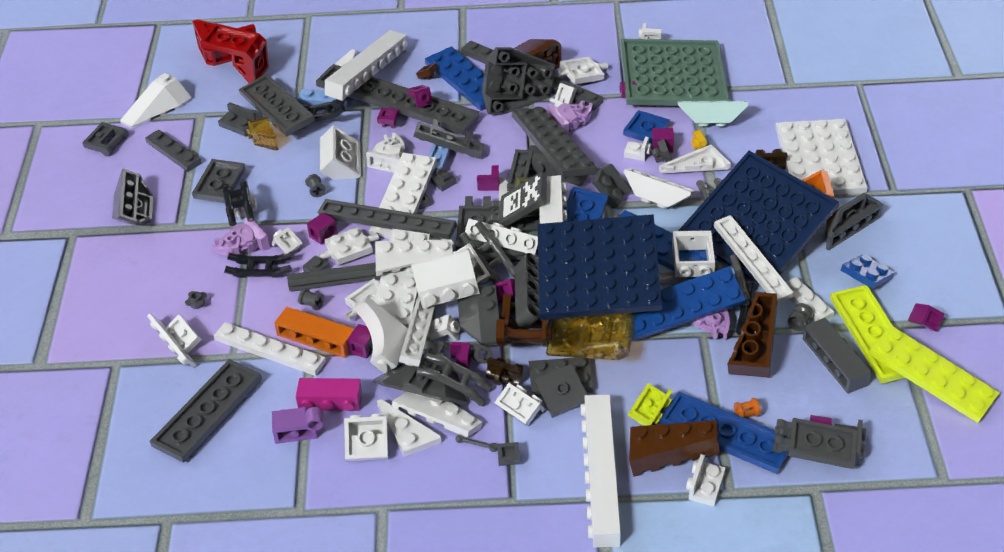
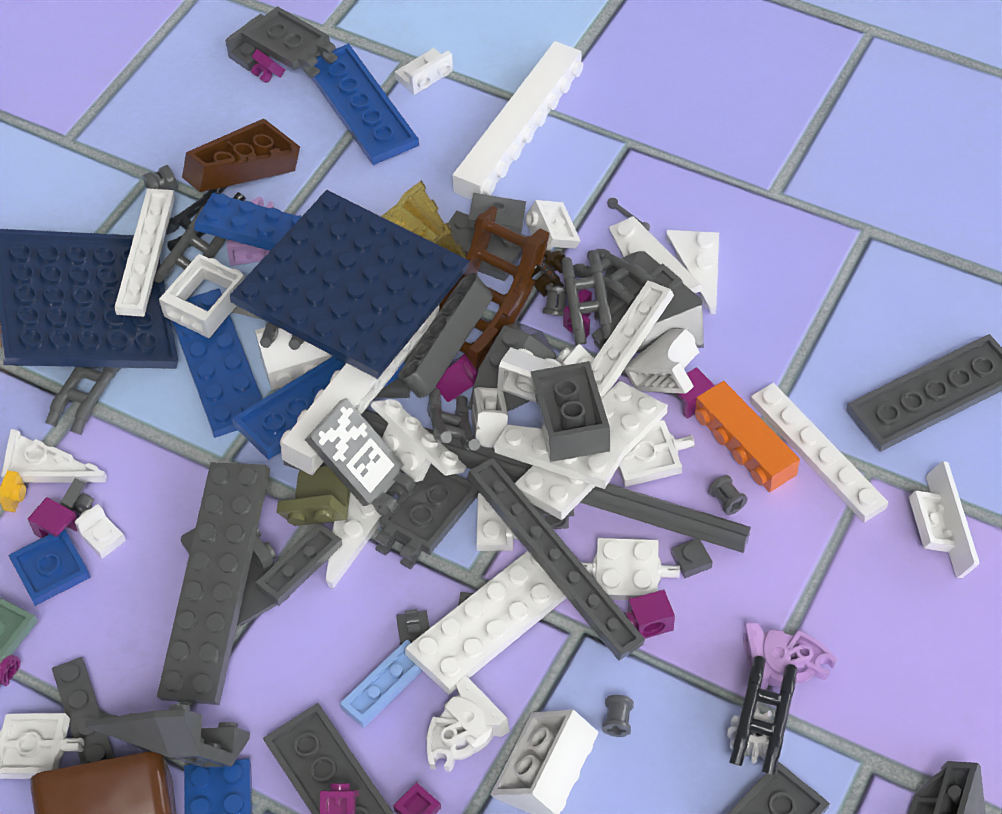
camera: 150 degrees left, 10 degrees up
dark grey plate [185,291,207,309] -> none
black piece [224,252,294,278] -> none
white bracket [272,227,302,254] -> none
medium lavender hinge [272,407,323,444] -> none
dark pink brick [296,378,362,411] -> none
white plate [344,414,389,462] -> none
dark grey hinge [413,119,484,159] -> none
magenta panel [477,165,499,191] -> none
dark grey plate [497,442,520,466] -> none
lavender piece [547,100,592,135] -> none
white bracket [549,83,577,107] -> none
dark grey bracket [592,164,632,208] -> none
white wedge [624,168,697,209] -> none
neon yellow bracket [627,383,672,426] -> none
reddish brown wedge [629,420,720,477] -> none
orange bush [733,398,761,418] -> none
white plate [786,277,834,322] -> none
dark grey brick [803,318,871,394] -> none
neon yellow plate [830,285,905,384] -> none
blue plate [840,254,895,289] -> none
neon yellow plate [868,325,1000,423] -> none
magenta panel [908,303,944,332] -> none
none -> dark grey slope [531,361,610,462]
none -> dark grey piece [561,252,614,345]

